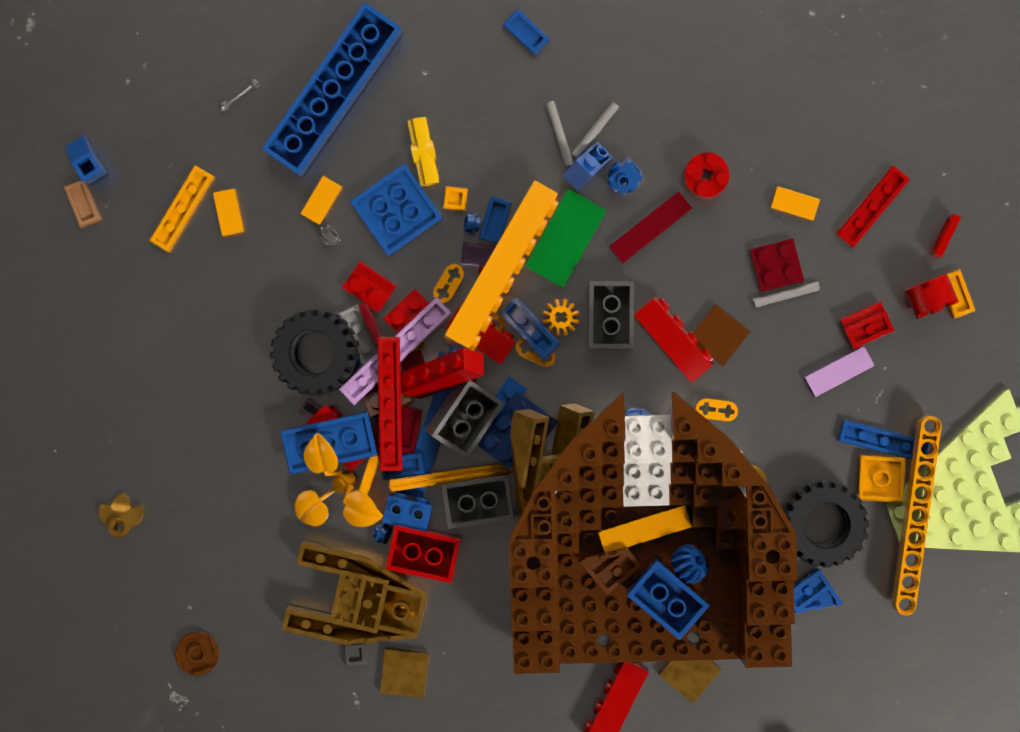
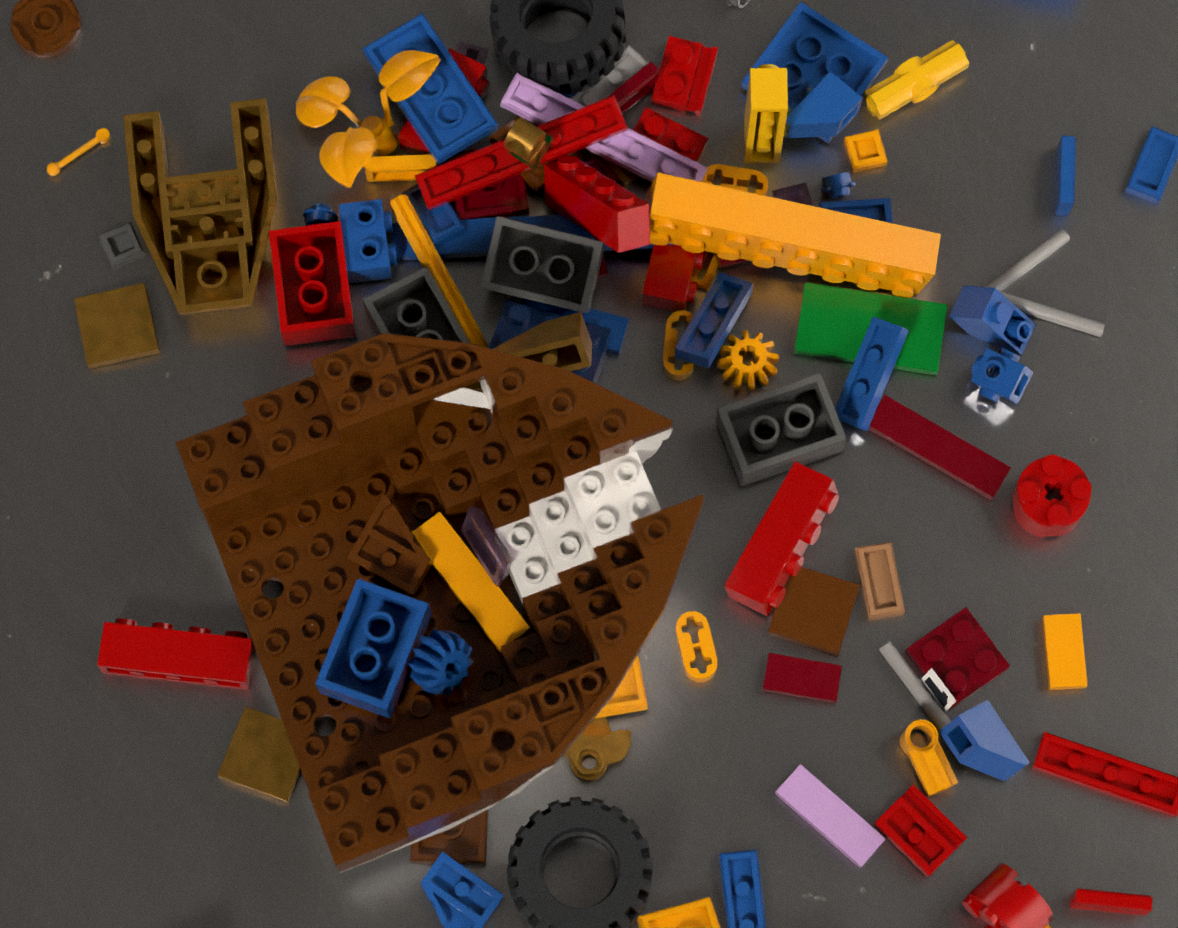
camera: 70 degrees right, 15 degrees down
none -> light orange hinge [46,128,110,176]
none -> tile [461,506,513,587]
none -> pearl gold leg [504,117,554,170]
none -> yellow brick [743,64,788,163]
none -> dark red tile [762,653,842,704]
none -> blue slope [784,71,863,138]
none -> blue plate [835,317,909,431]
none -> medium nougat tile [854,542,905,621]
none -> light orange piece [899,719,958,797]
none -> white sticker [920,668,957,713]
none -> blue slope [939,700,1030,781]
none -> blue tile [1055,136,1076,216]

